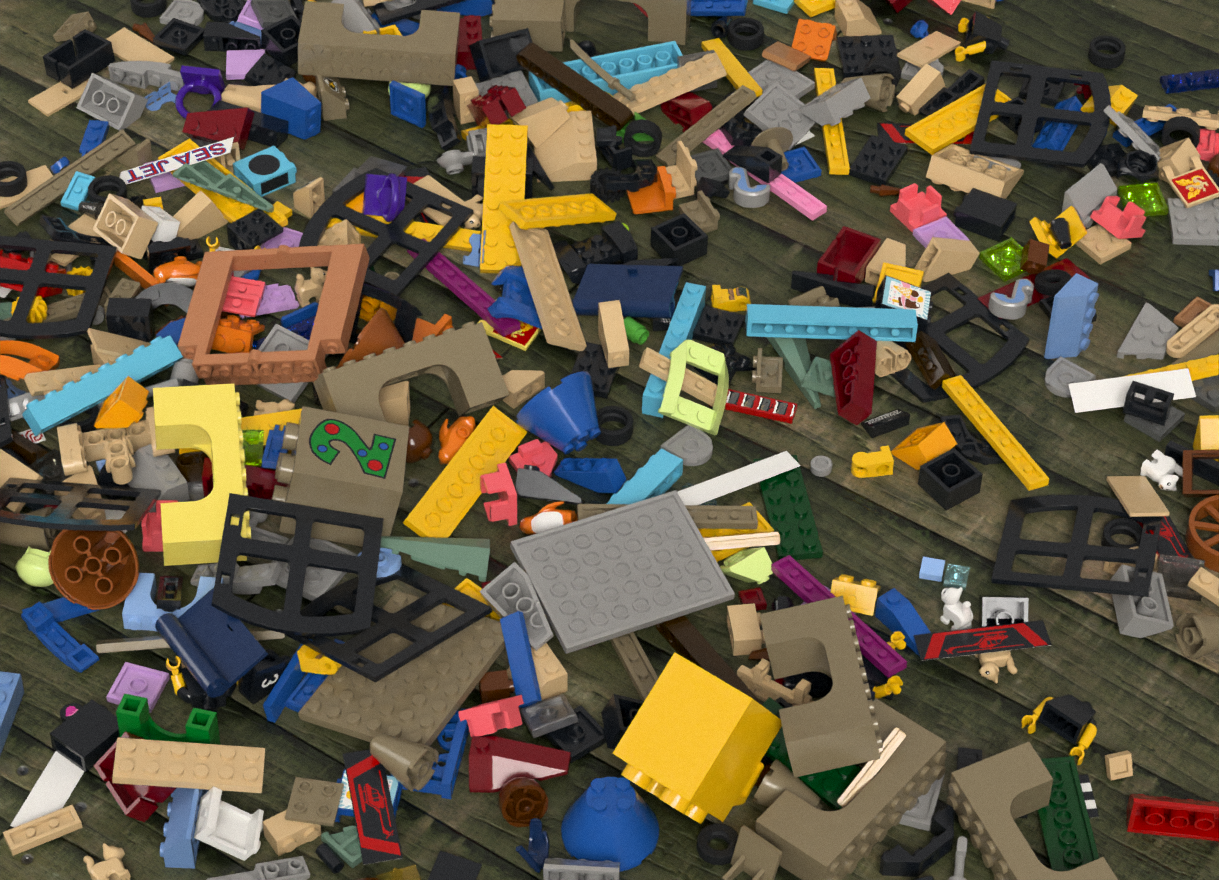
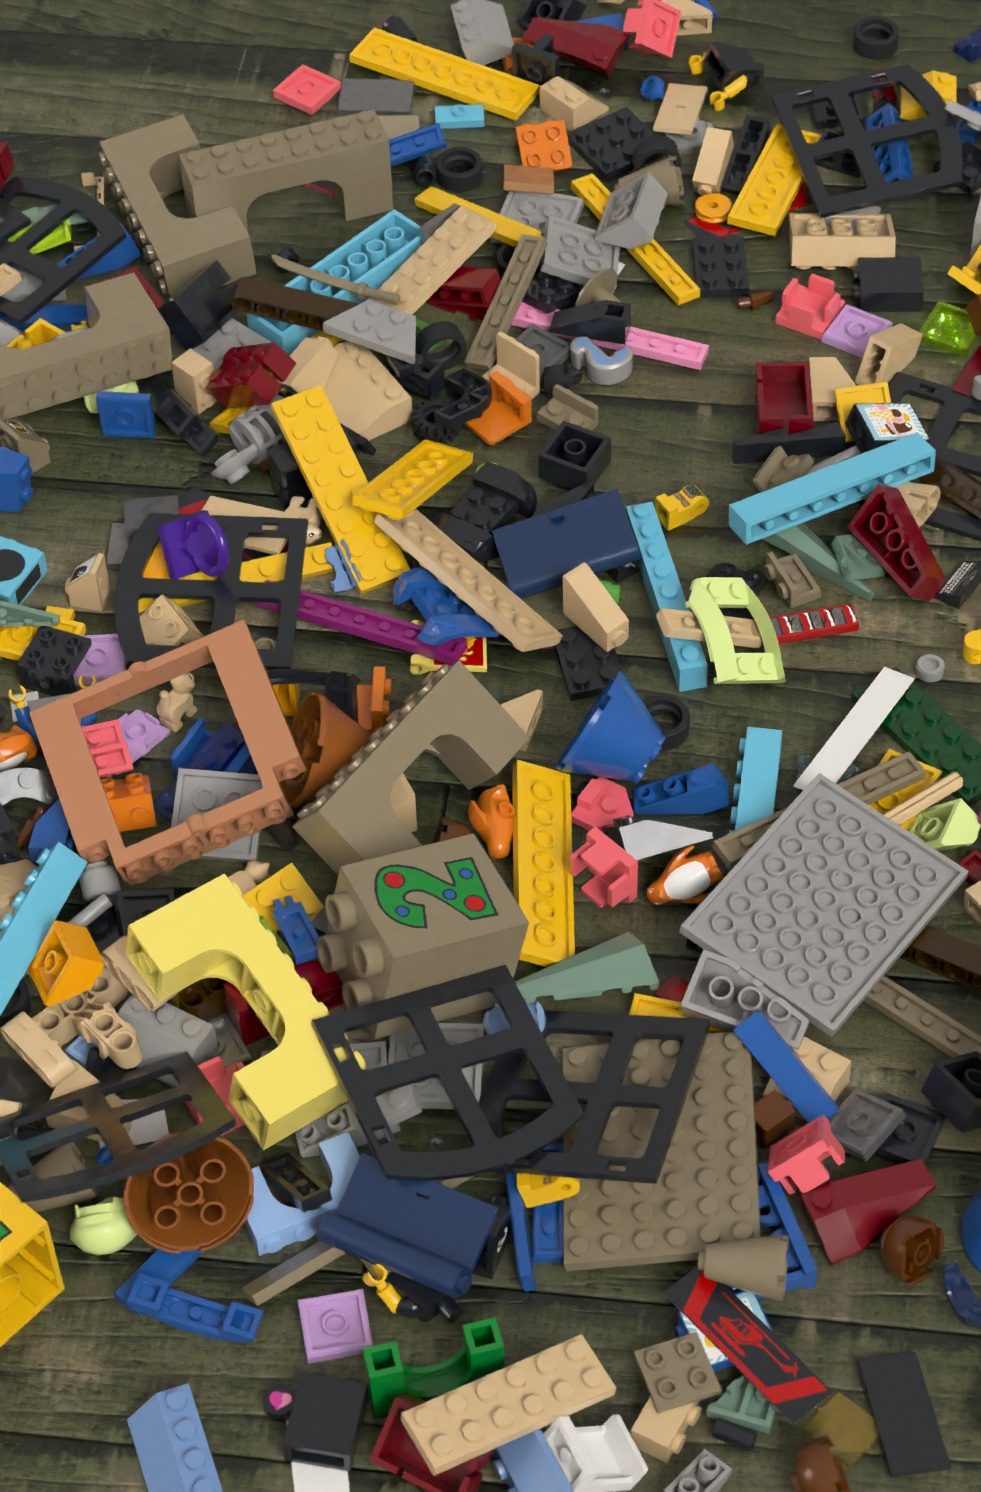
camera: 25 degrees left, 5 degrees up
light grey tile [661,425,713,466] -> none
black plate [693,306,745,346] -> none
blue tile [781,147,822,183] -> none
none -> light grey wing [323,299,416,365]
none -> light orange piece [695,193,732,223]

